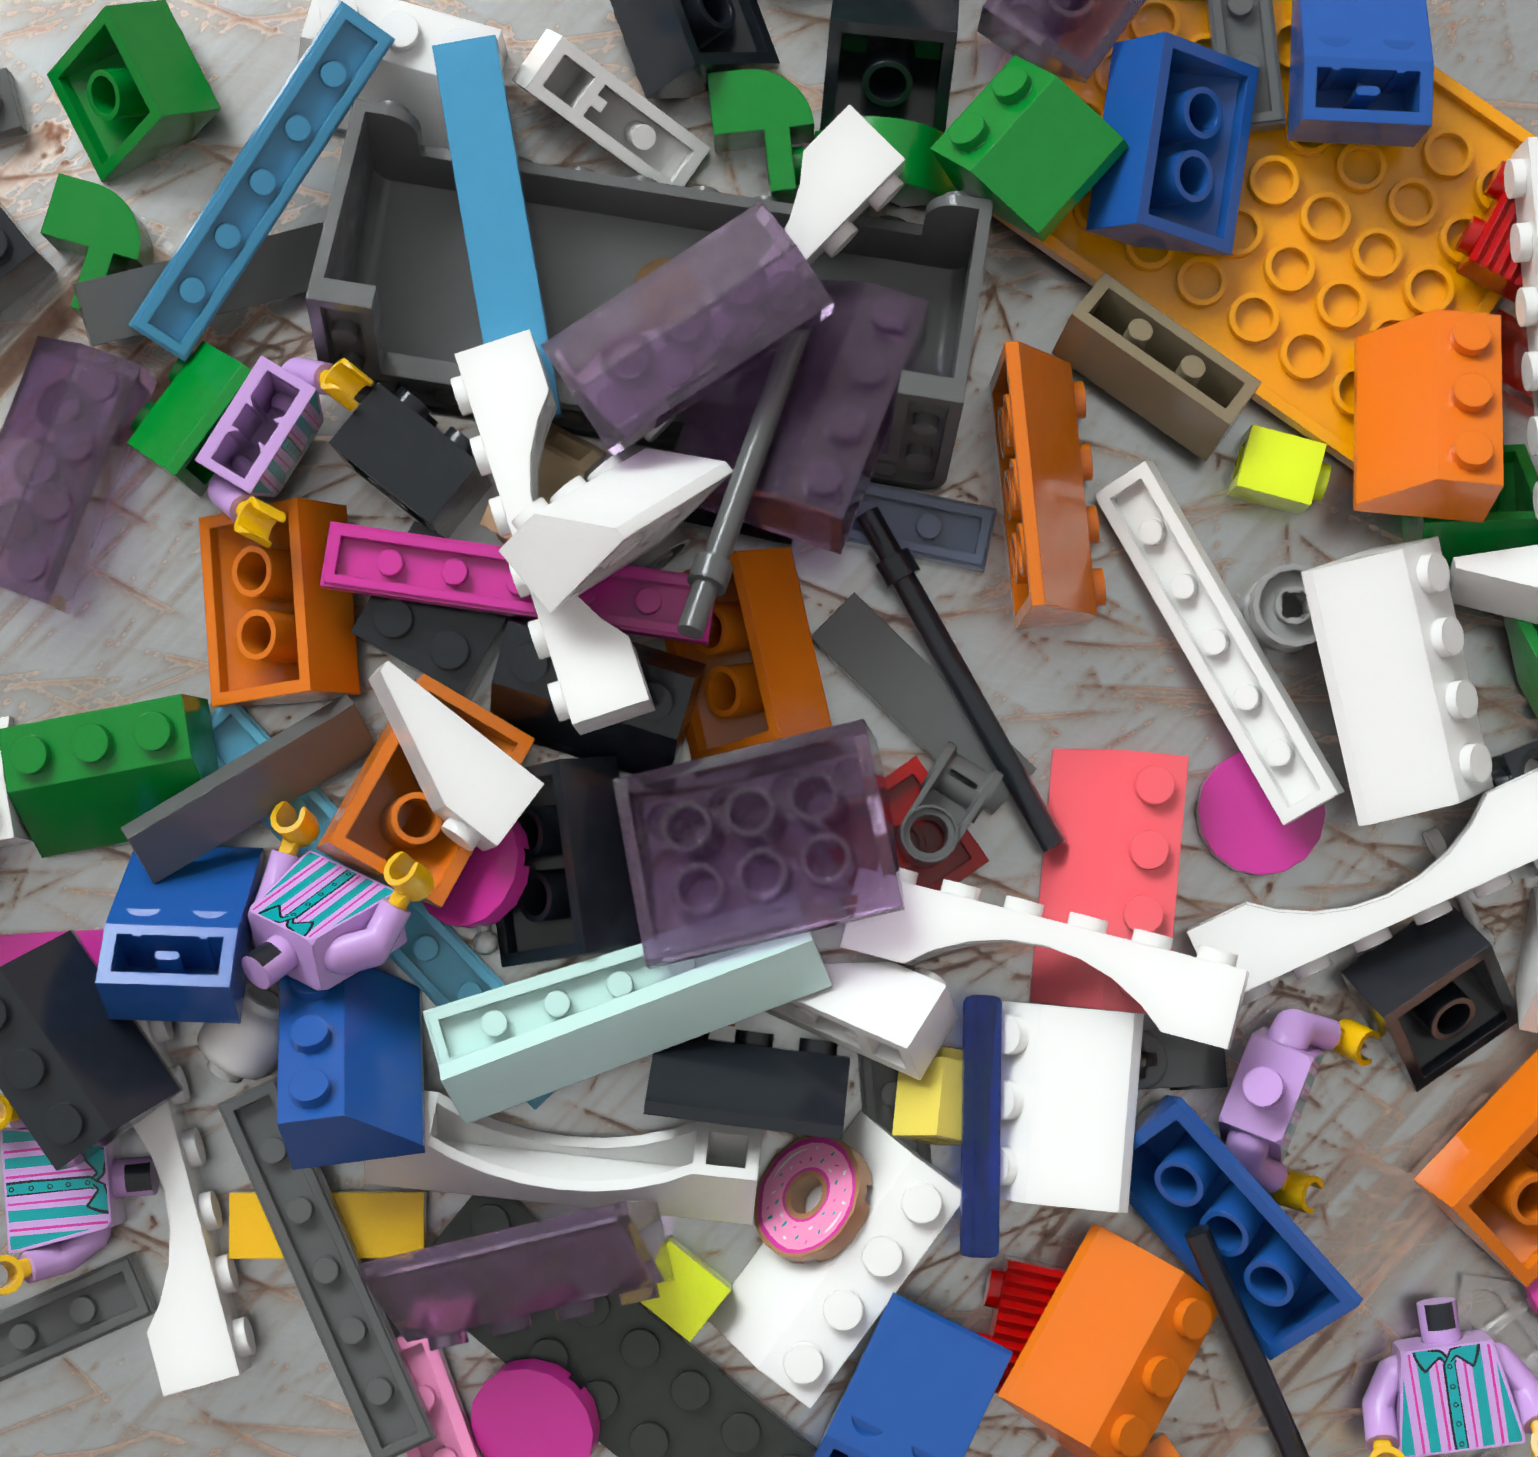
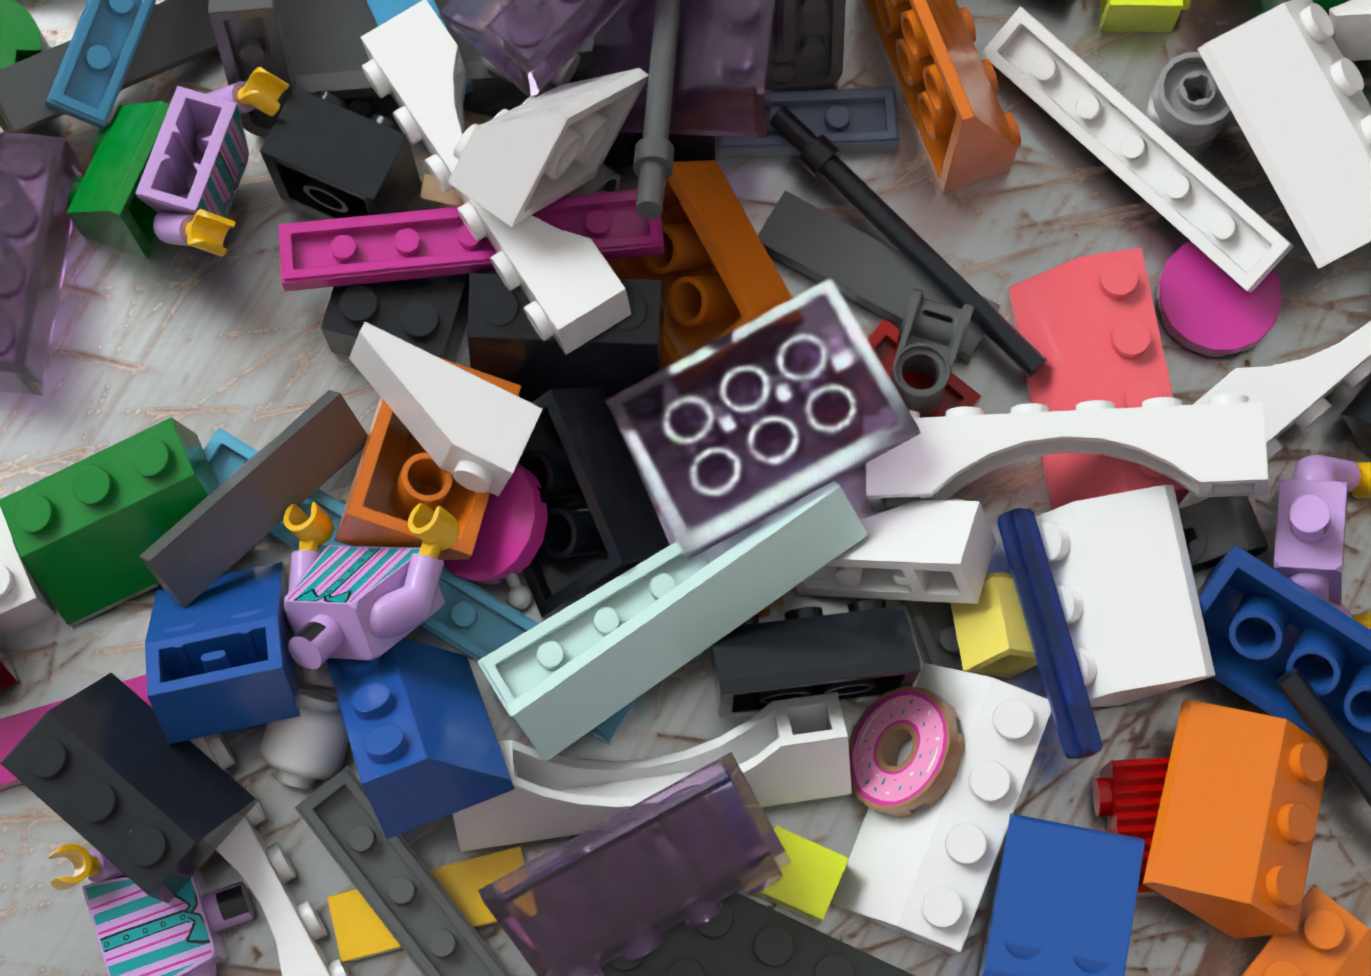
camera: 15 degrees left, 10 degrees down
orange slope [199,497,360,707] -> none

